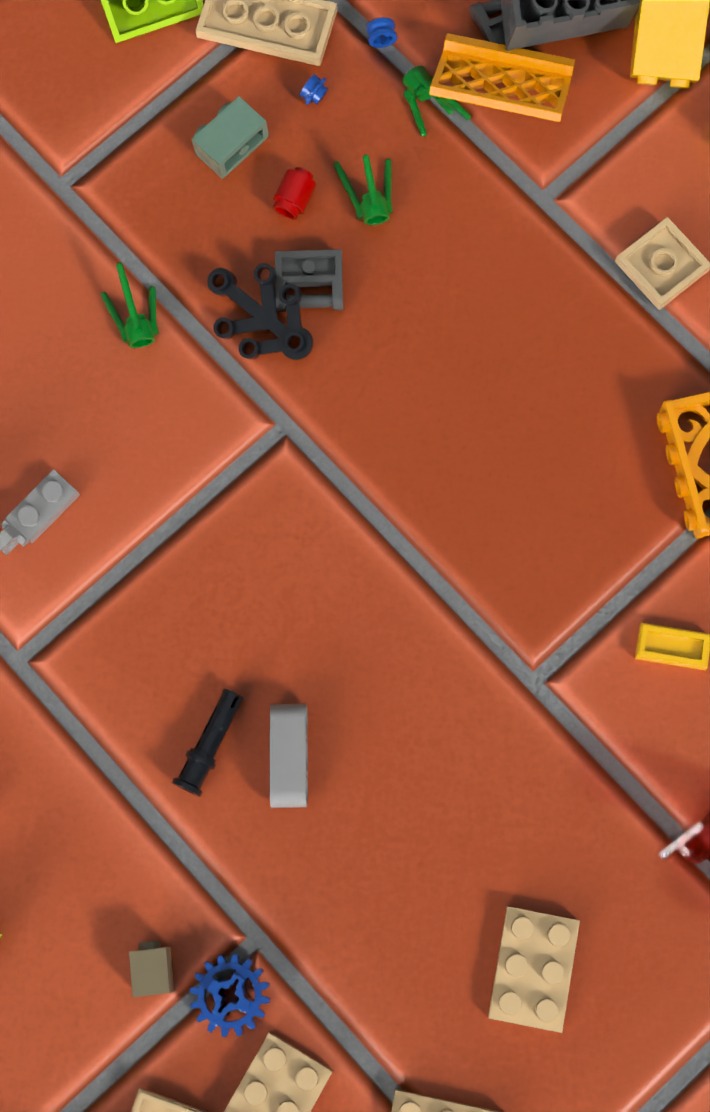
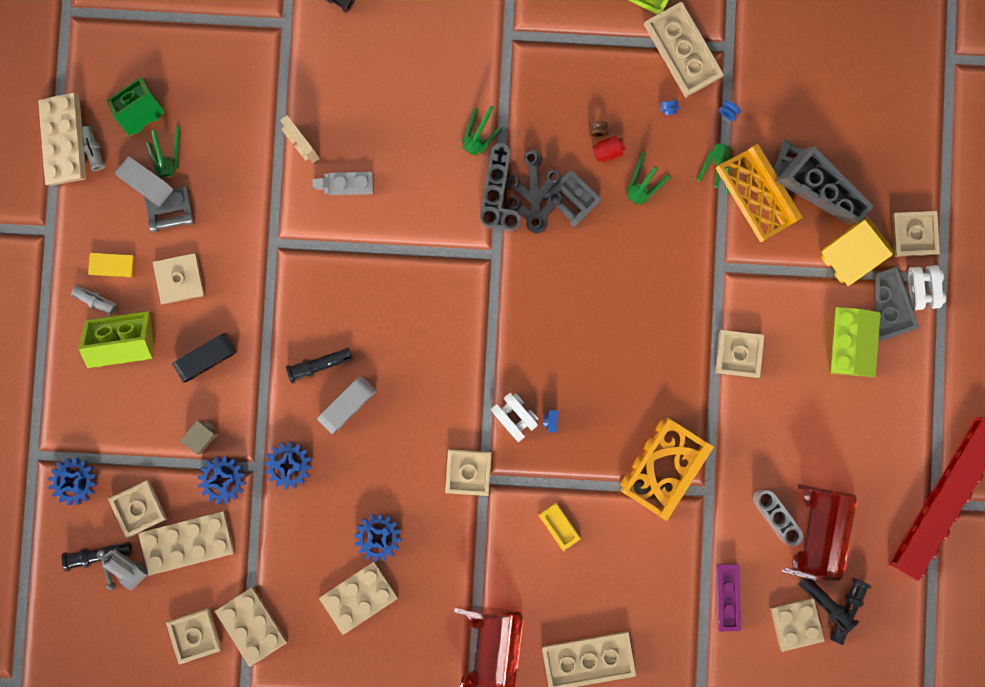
camera: 35 degrees right, 10 degrees up
sand green brick [191,96,269,180] -> none
none -> black beam [172,333,238,383]
none -> blue gear [264,442,313,489]
none -> blue gear [354,513,402,562]
none -> tan plate [445,449,492,496]
none -> dark grey beam [480,143,521,233]
none -> white brick [490,393,538,443]
none -> blue plate [543,410,558,433]
none -> reddish brown bush [589,121,608,136]

